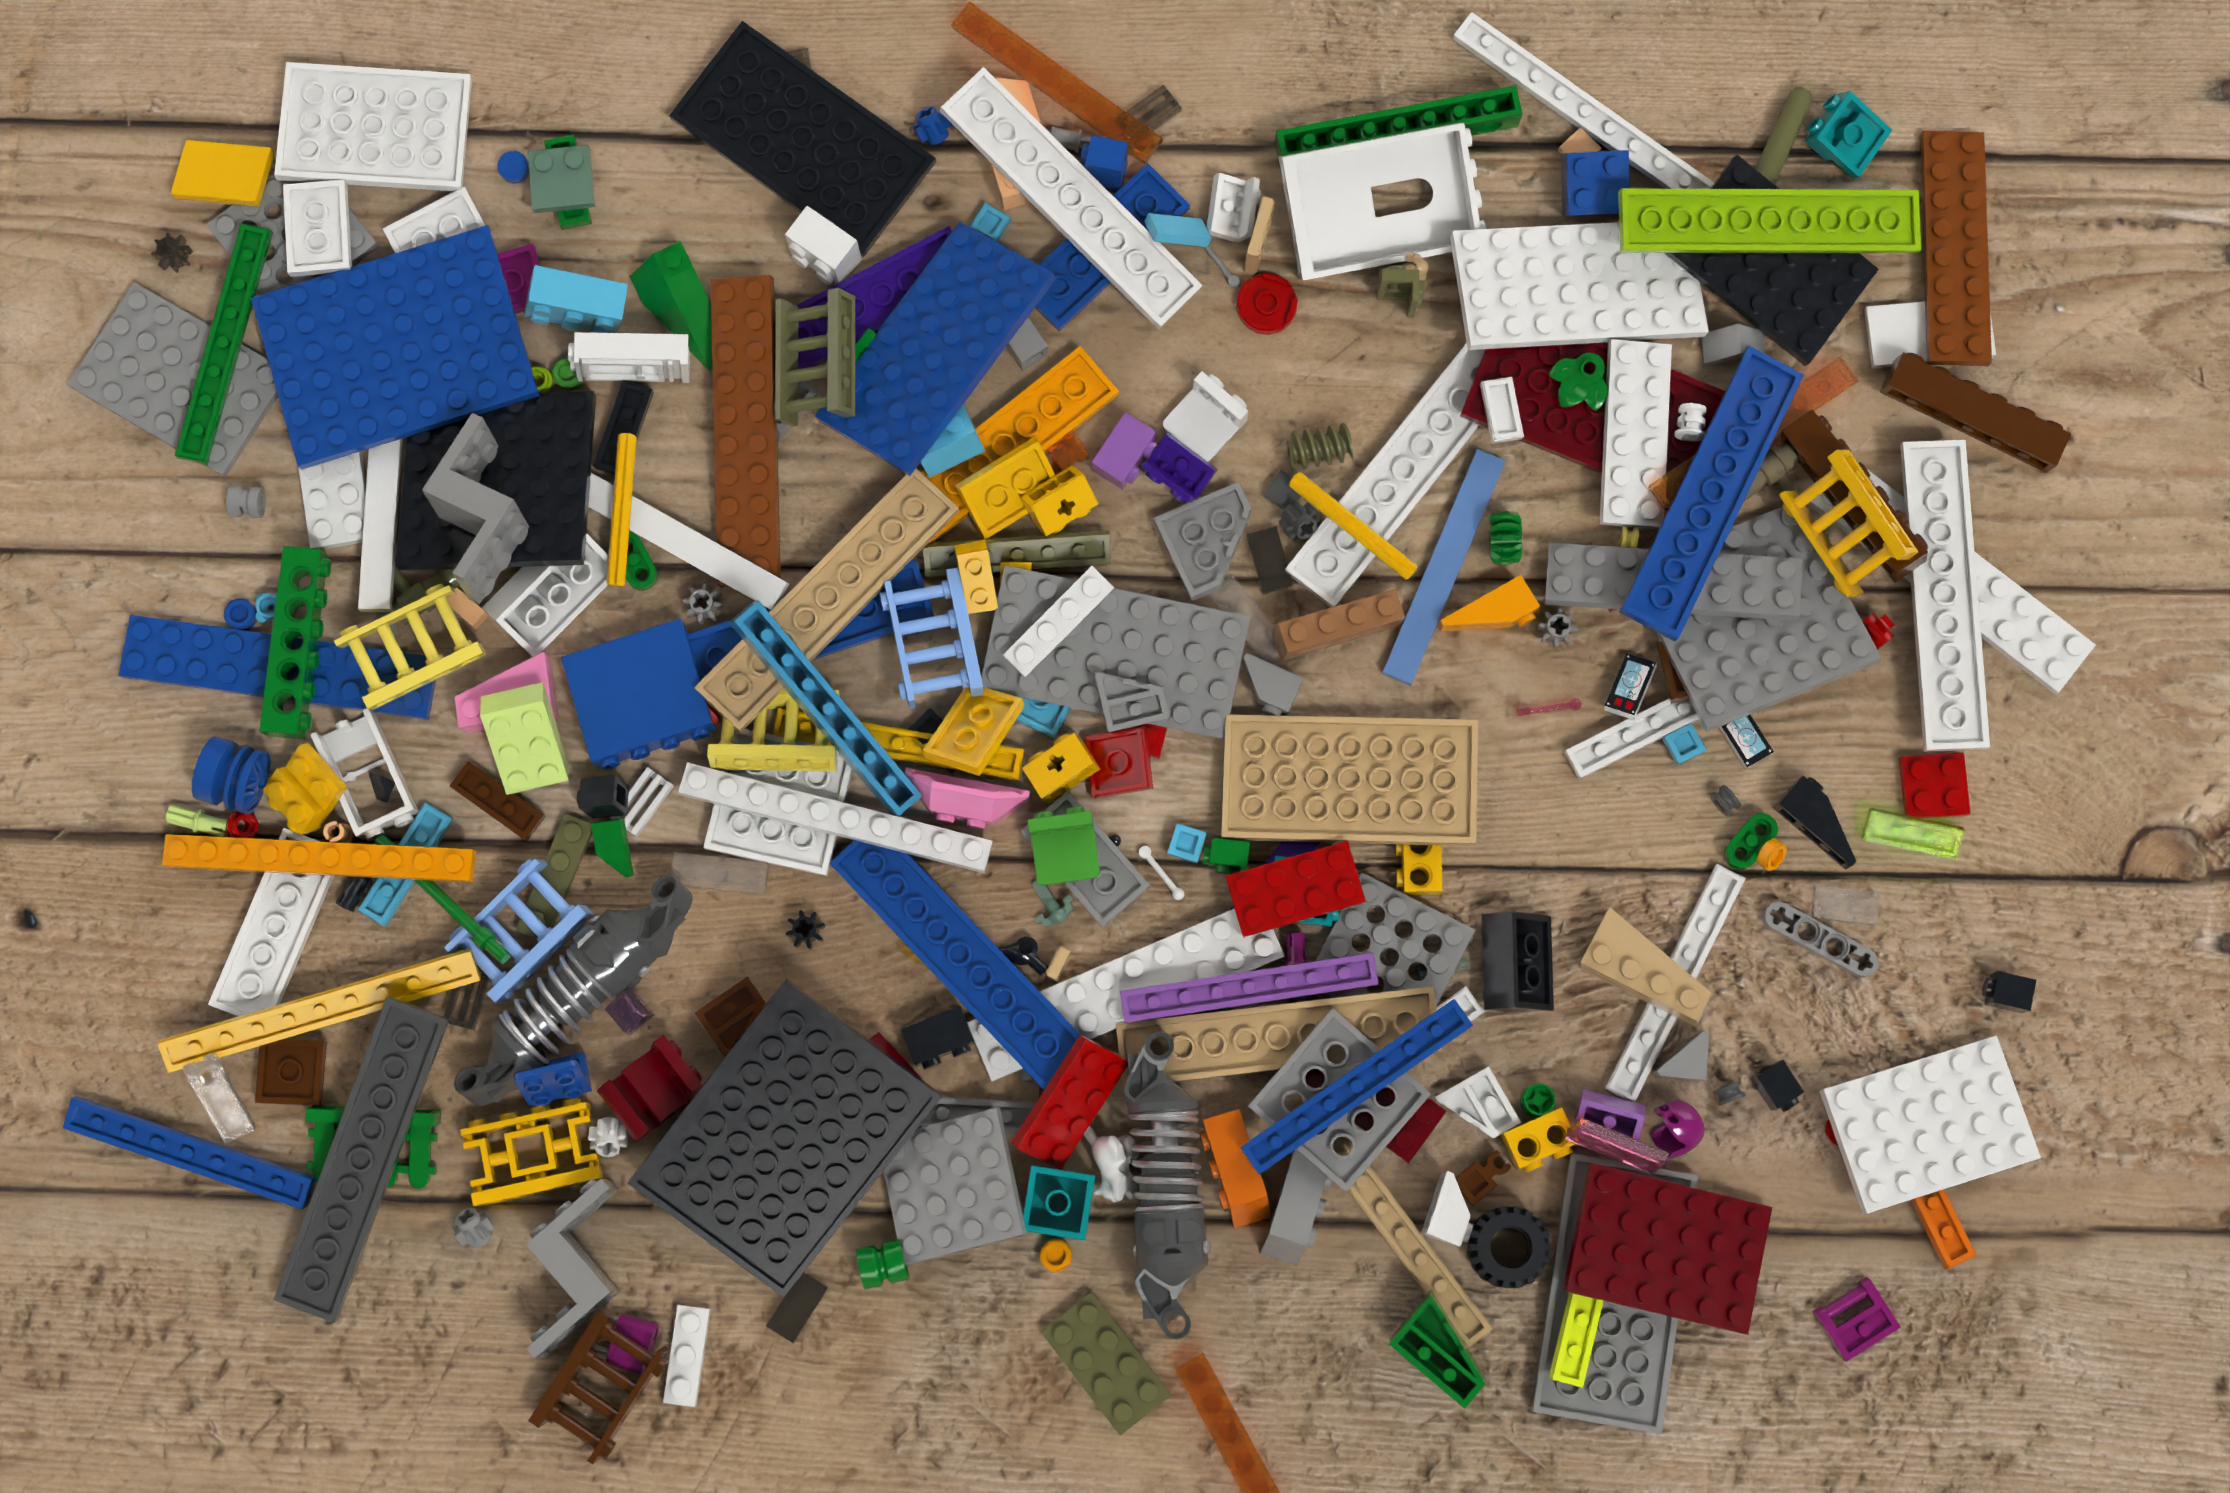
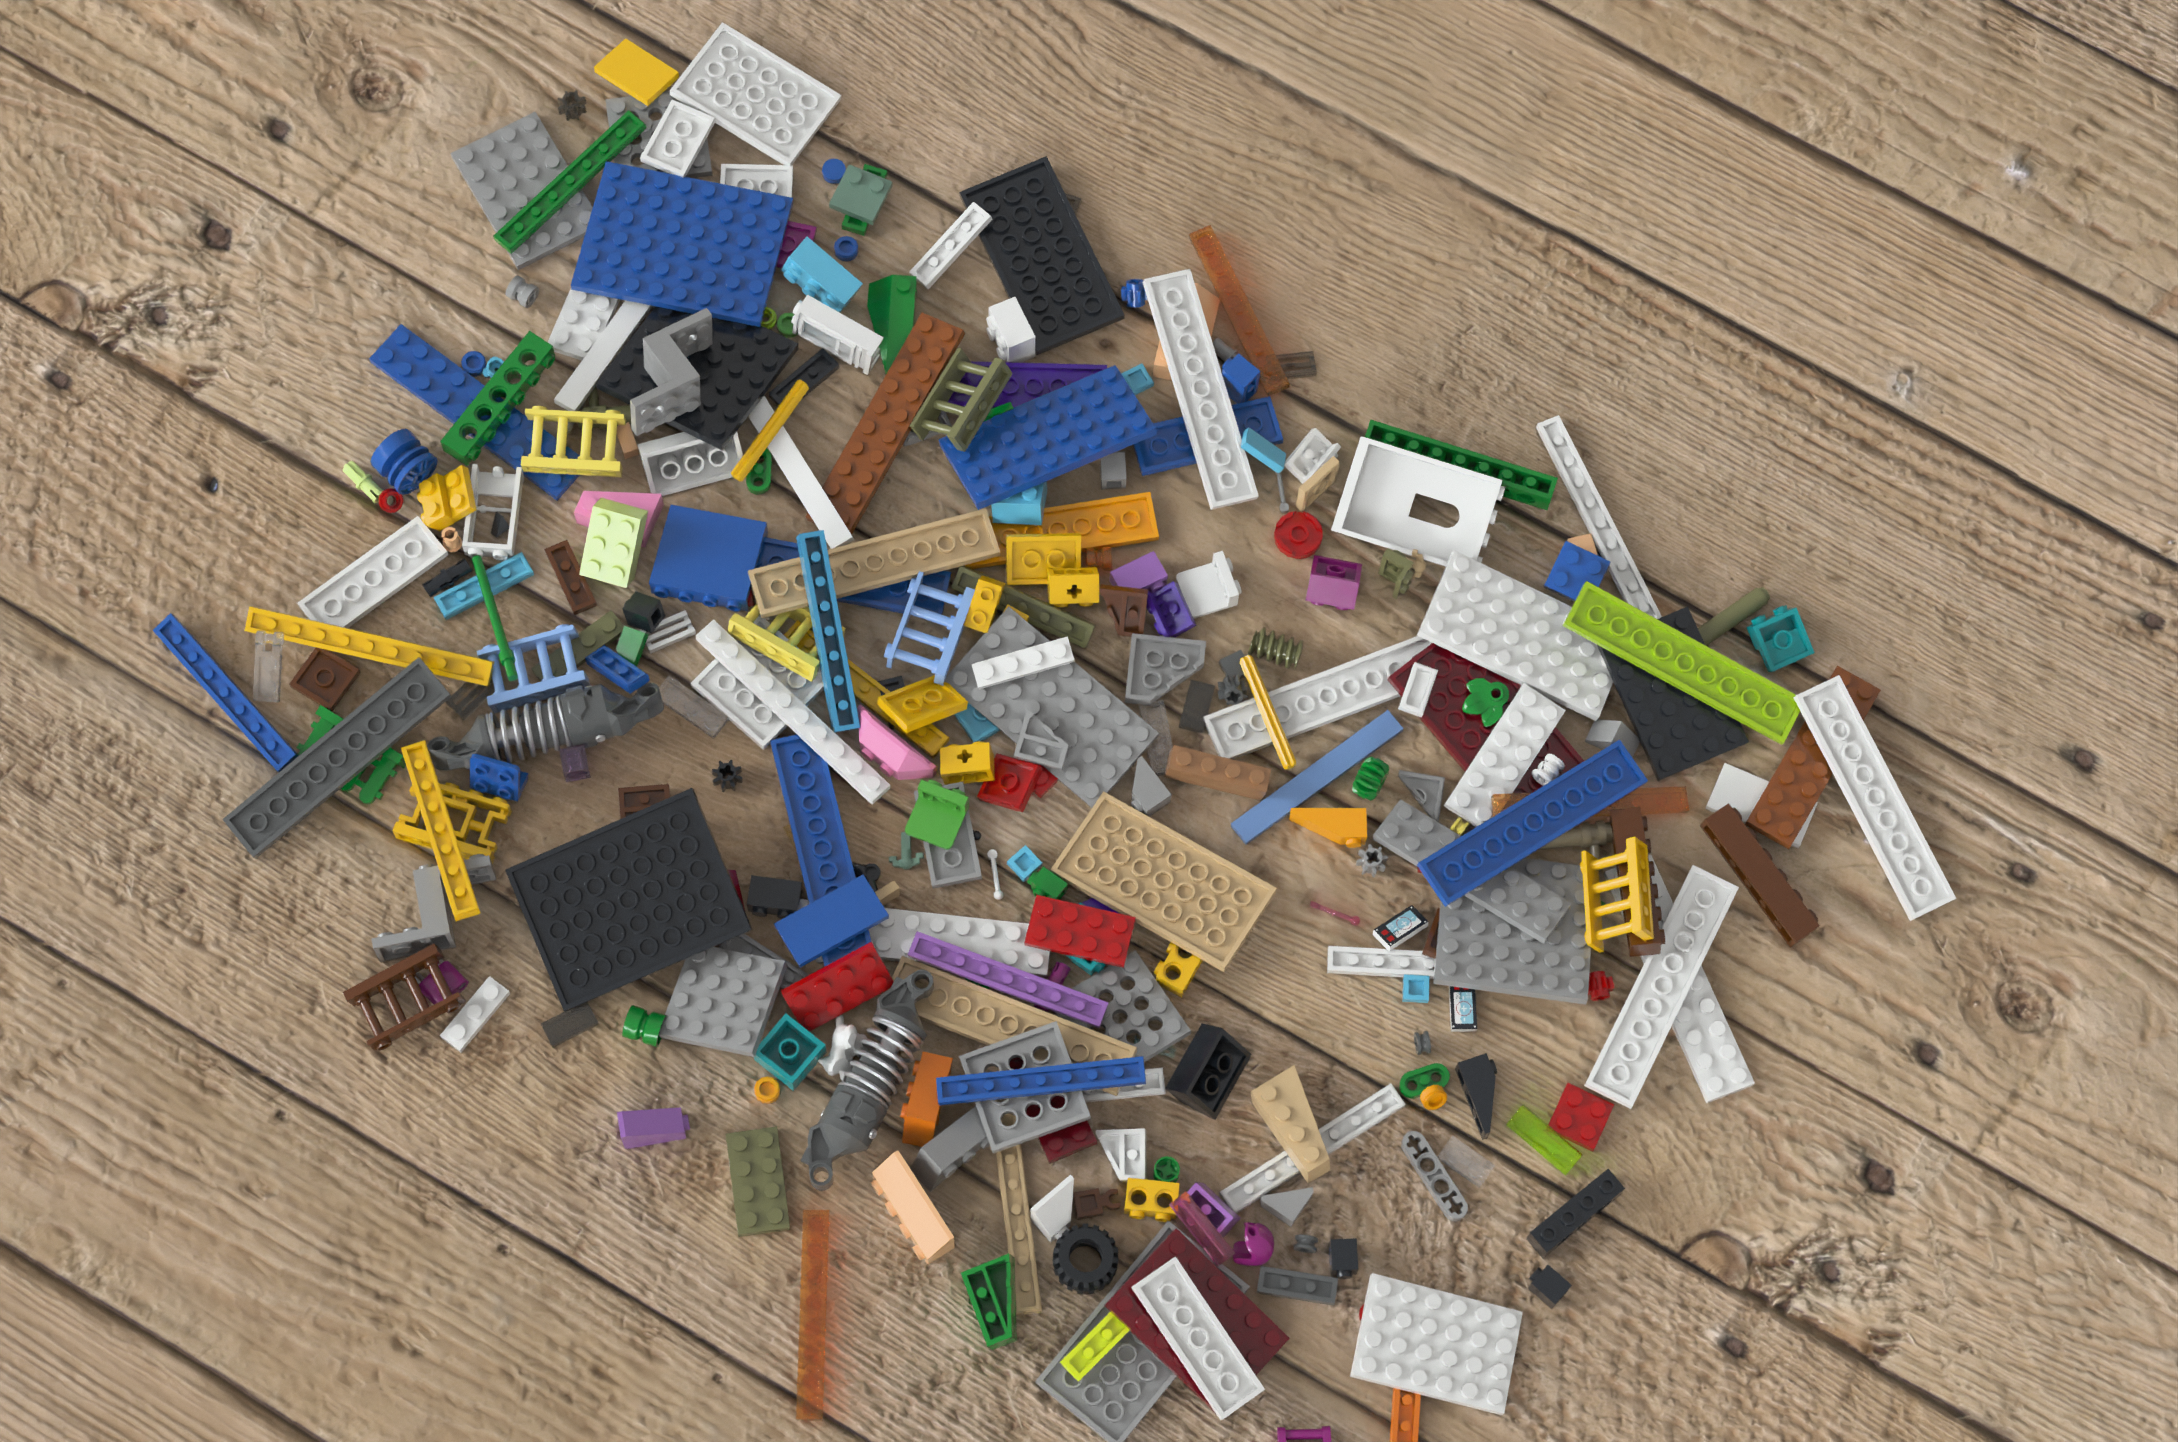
camera: 25 degrees right, 10 degrees down
light orange plate [162,834,476,883] -> none
light grey gear [452,1208,495,1248] -> none
white gear [588,1117,629,1157] -> none
dark red piece [597,1035,703,1142] -> none
light grey gear [683,584,723,625] -> none
none -> yellow tile [401,740,481,921]
none -> blue tile [585,645,650,694]
none -> medium lavender slope [617,1107,690,1149]
none -> blue tile [774,875,889,968]
none -> blue tile [834,236,858,262]
none -> light nougat slope [871,1150,955,1264]
none -> white plate [909,202,992,289]
none -> reddish brown wing [1100,584,1148,637]
none -> white plate [1131,1257,1265,1420]
none -> dark grey plate [1256,1266,1338,1306]
none -> magenta slope [1305,555,1362,610]
none -> light grey tile [1398,770,1445,822]
none -> black brick [1526,1169,1625,1259]
none -> white plate [1793,675,1956,921]

